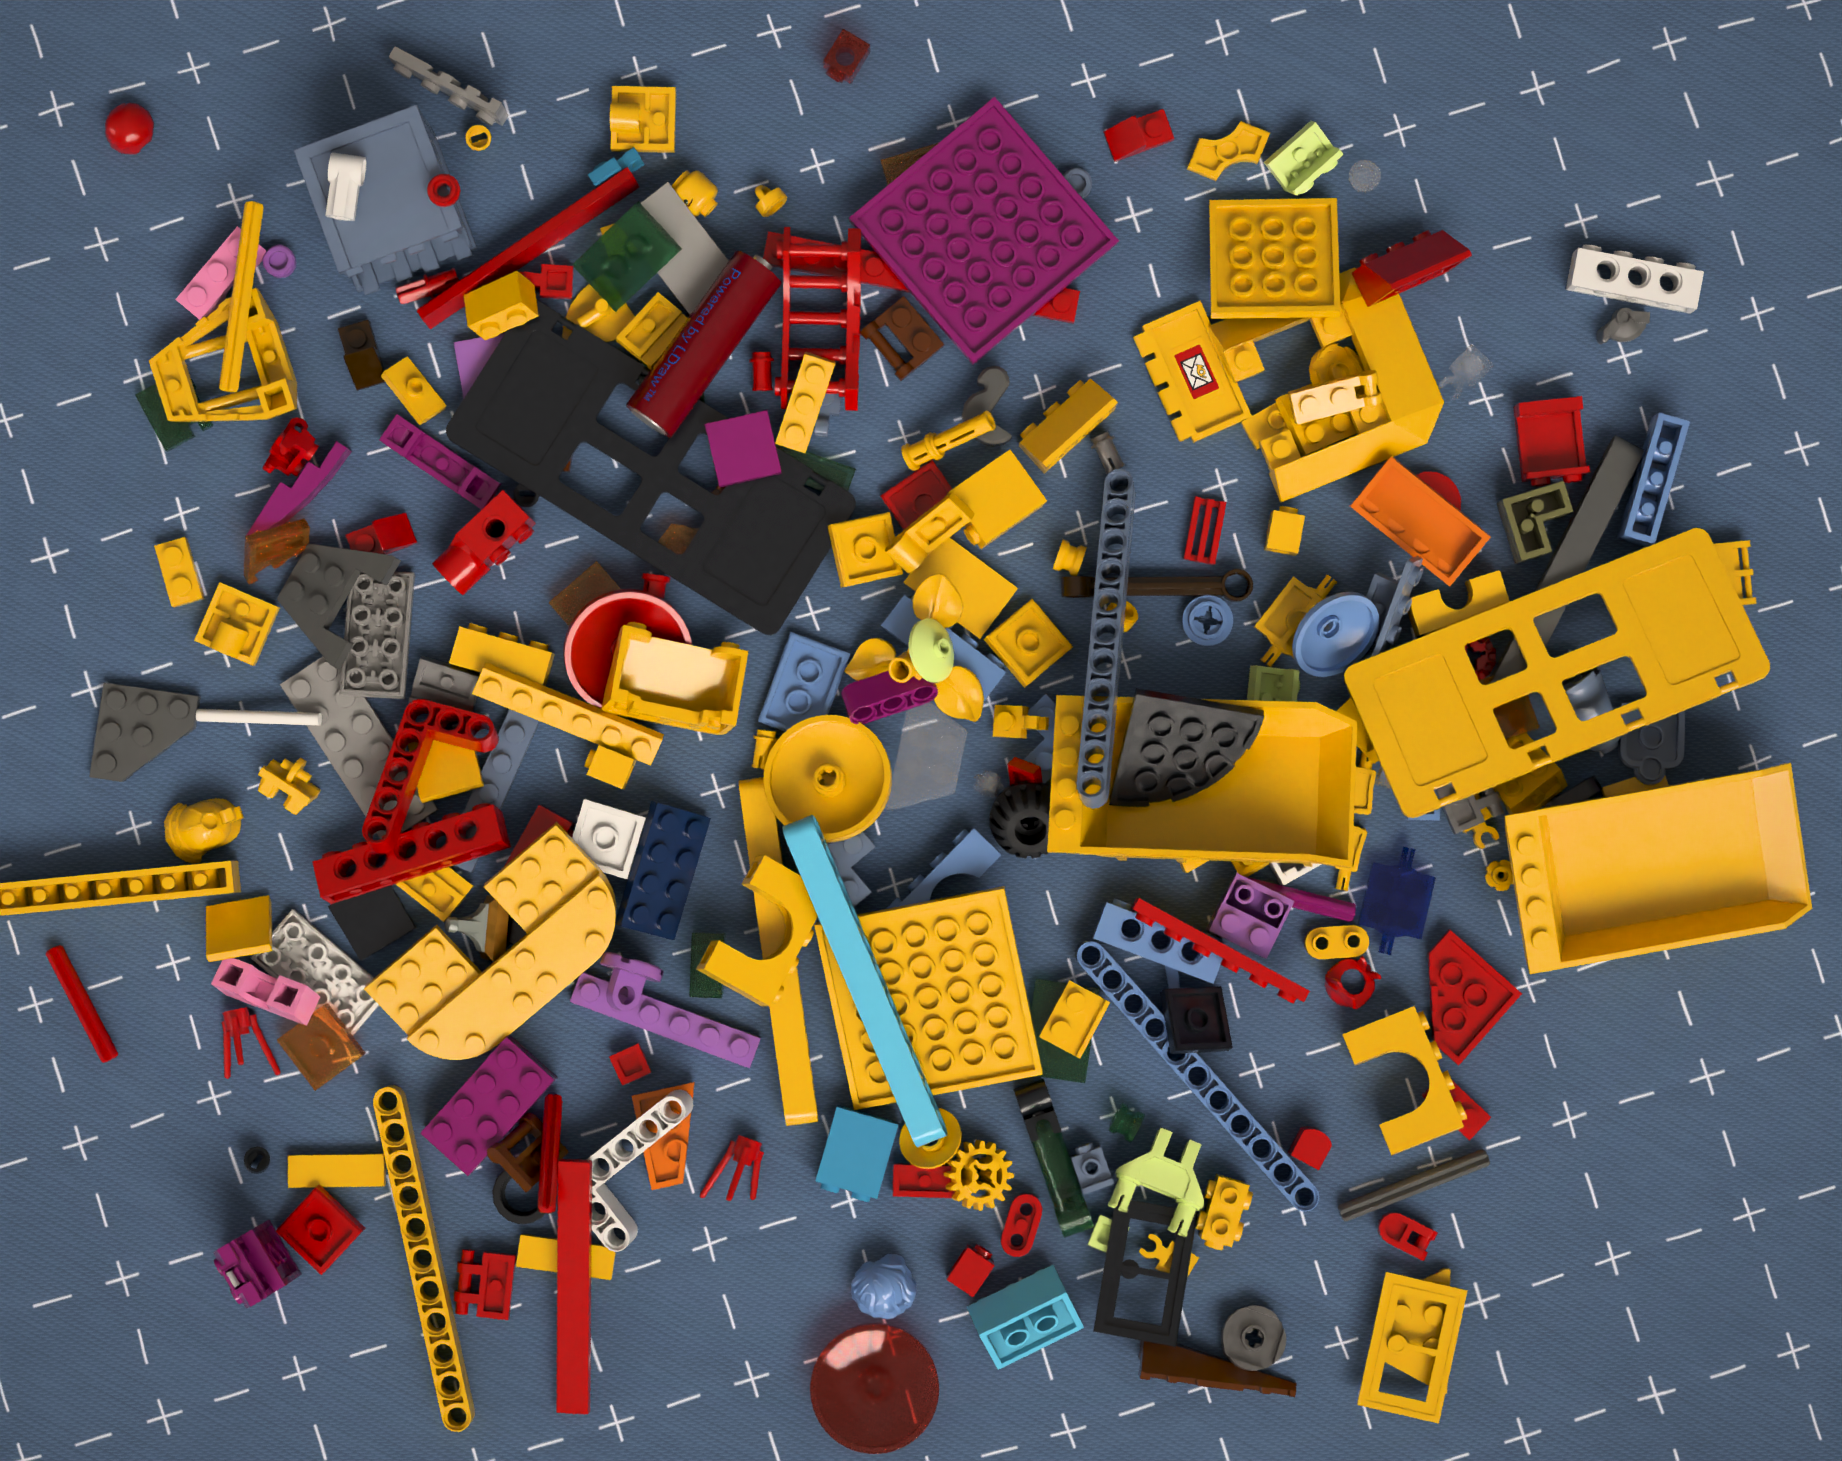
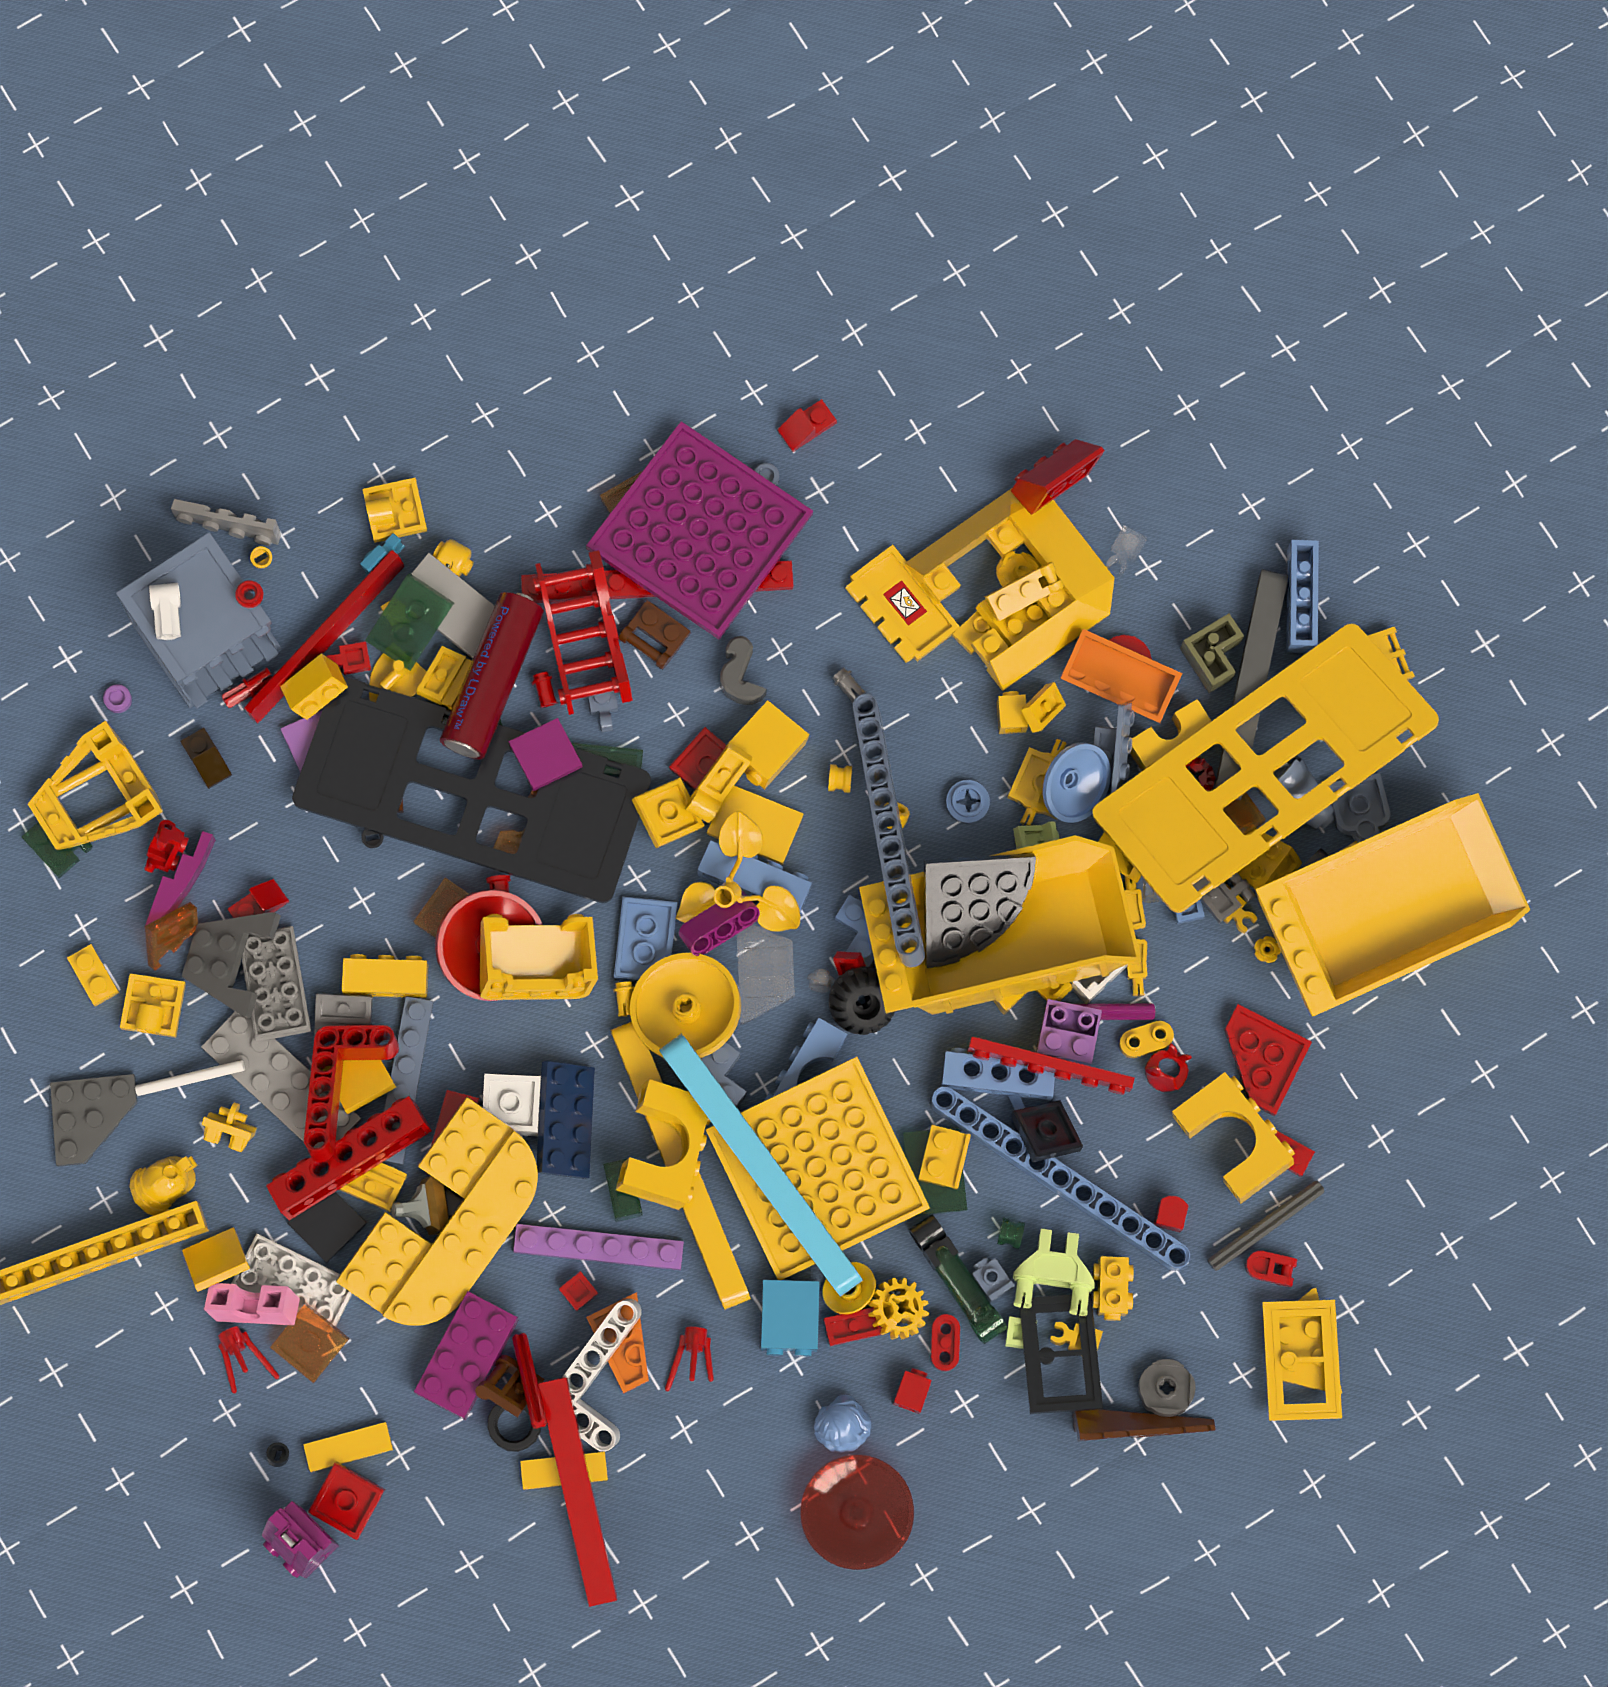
camera: 20 degrees left, 10 degrees down
red axle [46,945,118,1063] -> none
bright pink arch [175,226,266,320] -> none
yellow axle [219,201,264,392] -> none
yellow beam [373,1085,475,1432] -> none
magenta slope [379,414,501,510] -> none
yellow plate [381,356,447,425] -> none
red brick [432,490,536,595] -> none
red plate [453,1249,516,1320] -> none
yellow plate [472,662,664,766] -> none
yellow brick [584,745,637,790] -> none
medium lavender tile [600,952,664,1011] -> none
yellow tile [755,185,787,217] -> none
yellow plate [775,352,836,453] -> none
clear red brick [823,29,871,84] -> none
yellow pin [901,410,996,471] -> none
yellowish green dish [908,619,954,683] -> none
medium azure slope [967,1265,1084,1370] -> none
yellow plate [983,599,1073,688] -> none
yellow plate [993,705,1049,739] -> none
yellow slope [1019,378,1118,474] -> none
dark brown piece [1061,569,1253,602] -> none
red tile [1183,496,1227,565] -> none
yellow tile [1187,121,1270,181] -> none
yellow plate [1209,198,1341,319] -> none
yellowish green bracket [1264,121,1343,196] -> none
clear plate [1349,160,1381,192] -> none
clear blue plate [1358,846,1436,955] -> none
red panel [1513,396,1590,487] -> none
white brick [1566,245,1704,314] -> none
flat silver piece [1597,308,1650,344] -> none
none -> yellow plate [1021,682,1066,733]

